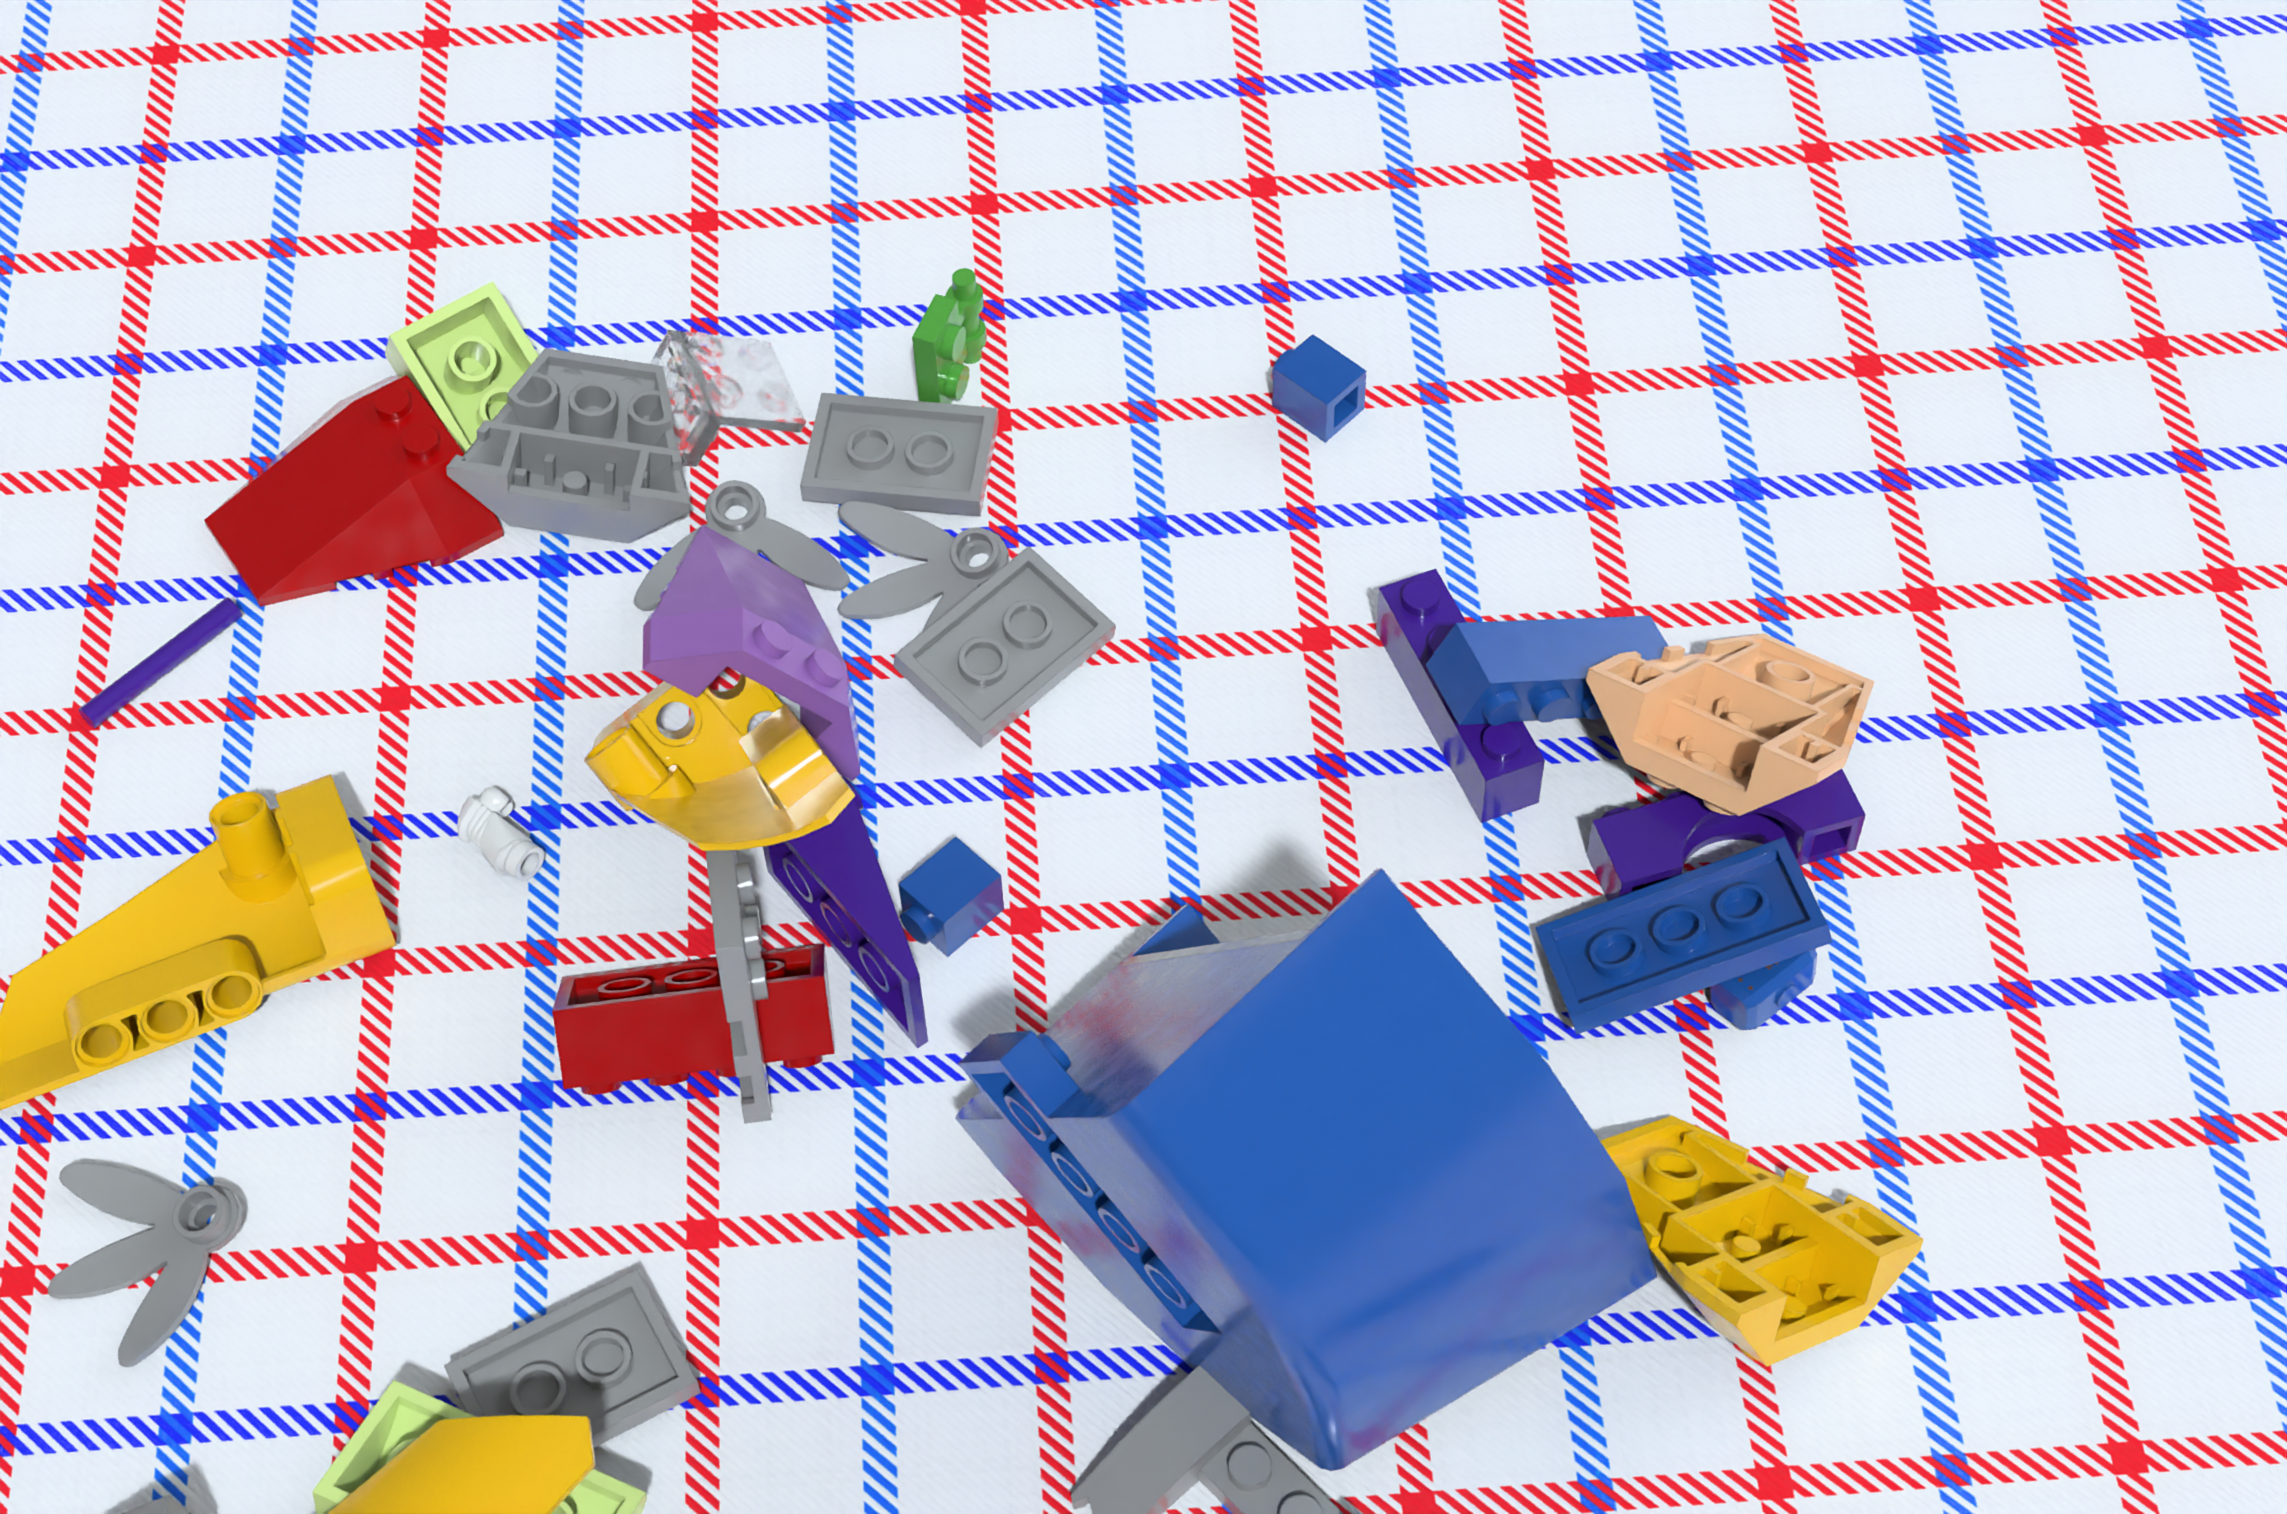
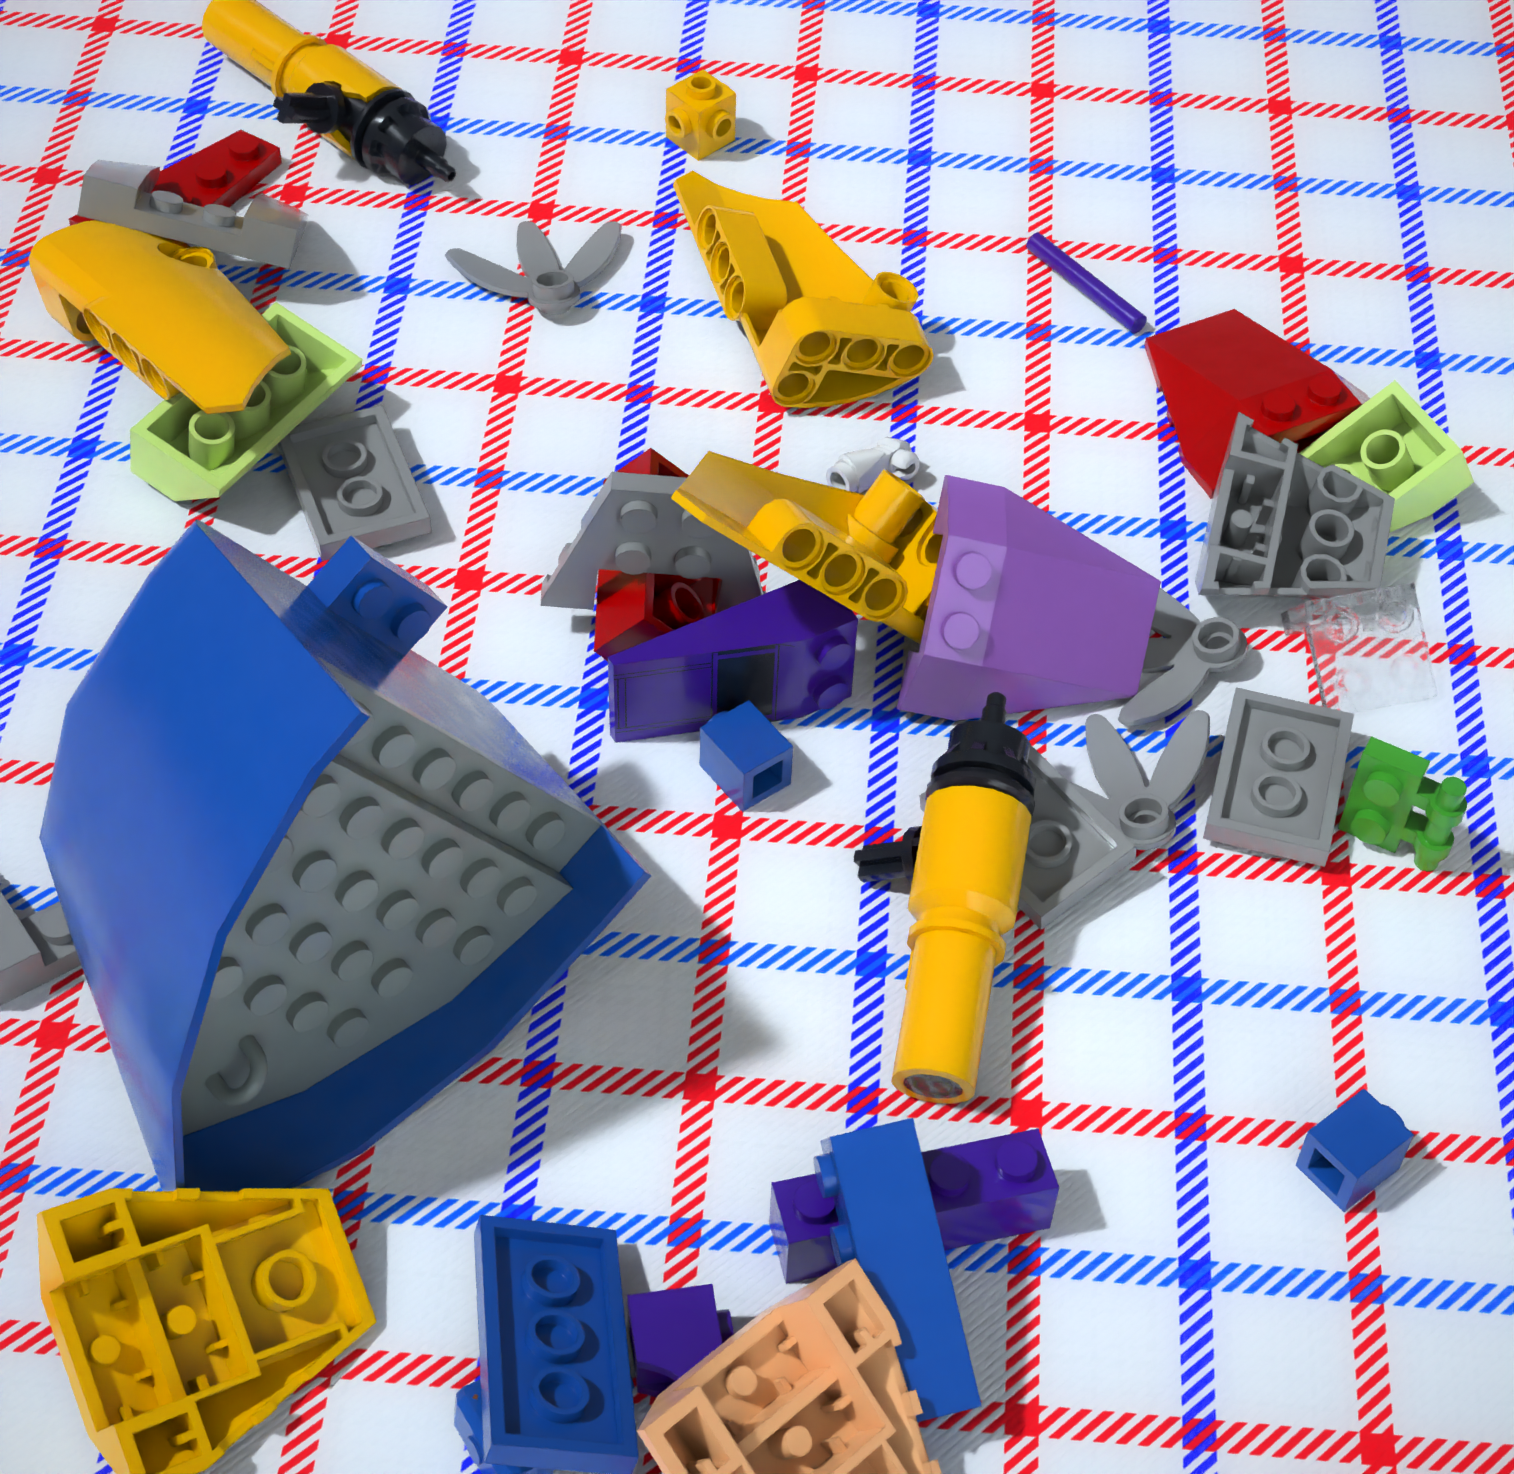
camera: 95 degrees right, 5 degrees down
none -> yellow piece [853,692,1036,1104]

